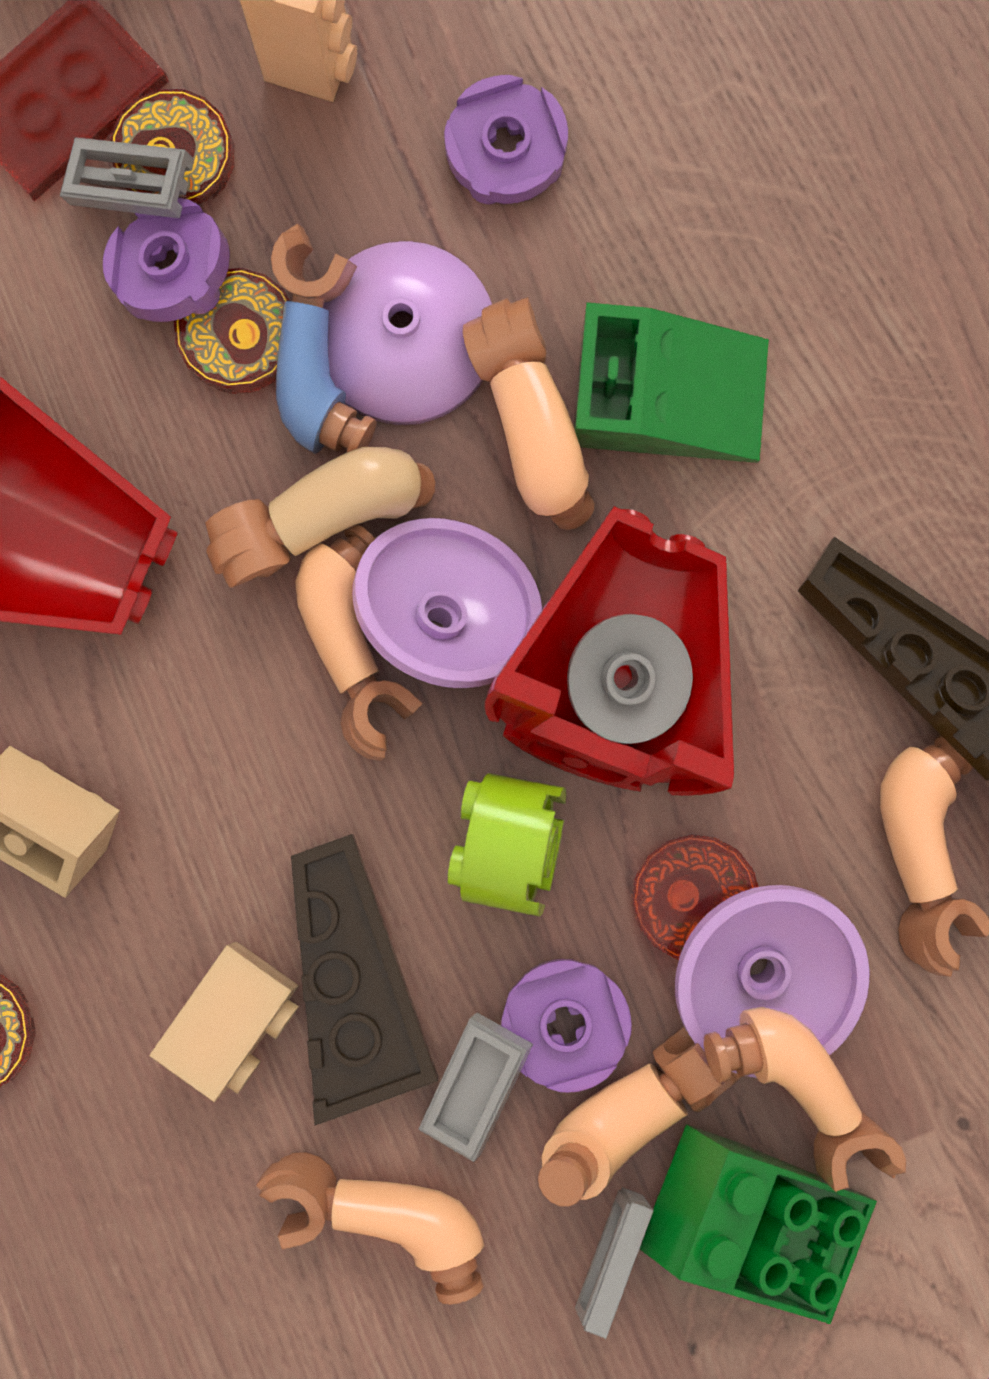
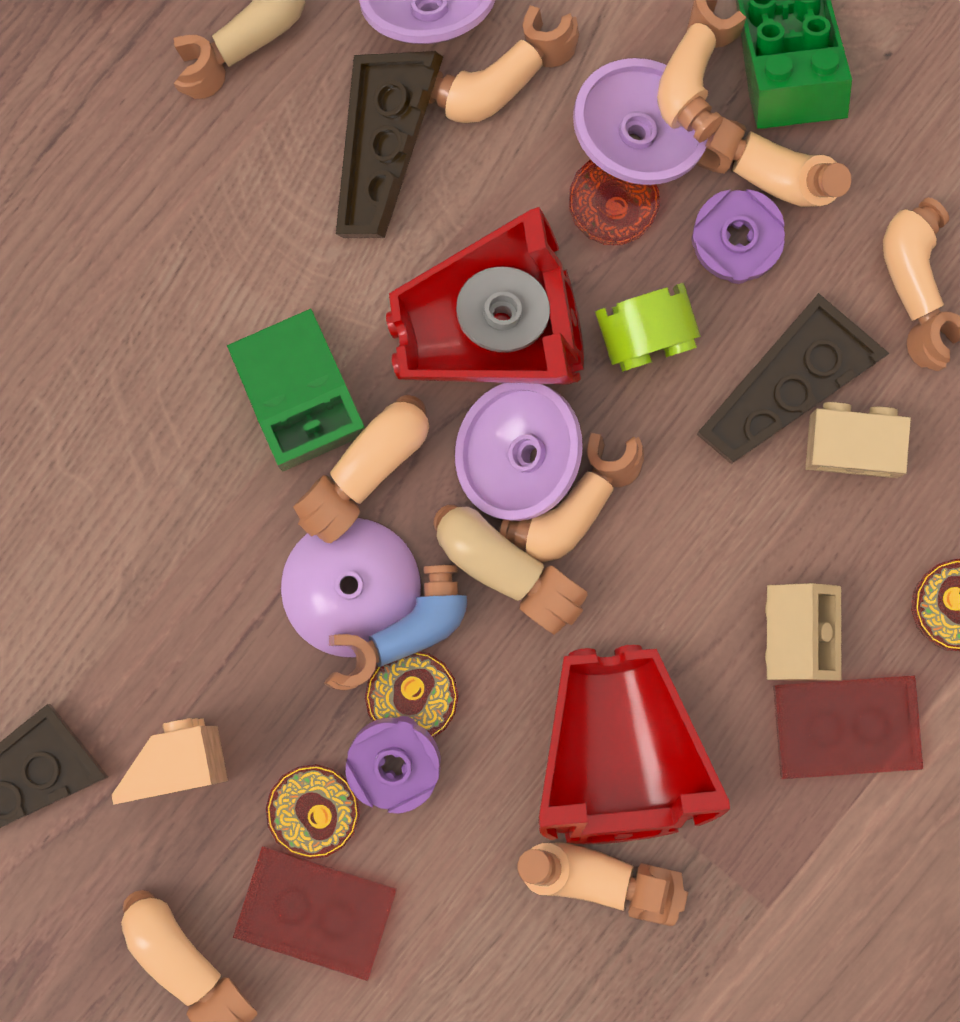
camera: 120 degrees left, 0 degrees up
light grey tile [60,137,195,219] -> none
light grey tile [418,1013,533,1162] -> none
medium lavender plate [444,75,568,205] -> none
light grey tile [575,1187,653,1339] -> none

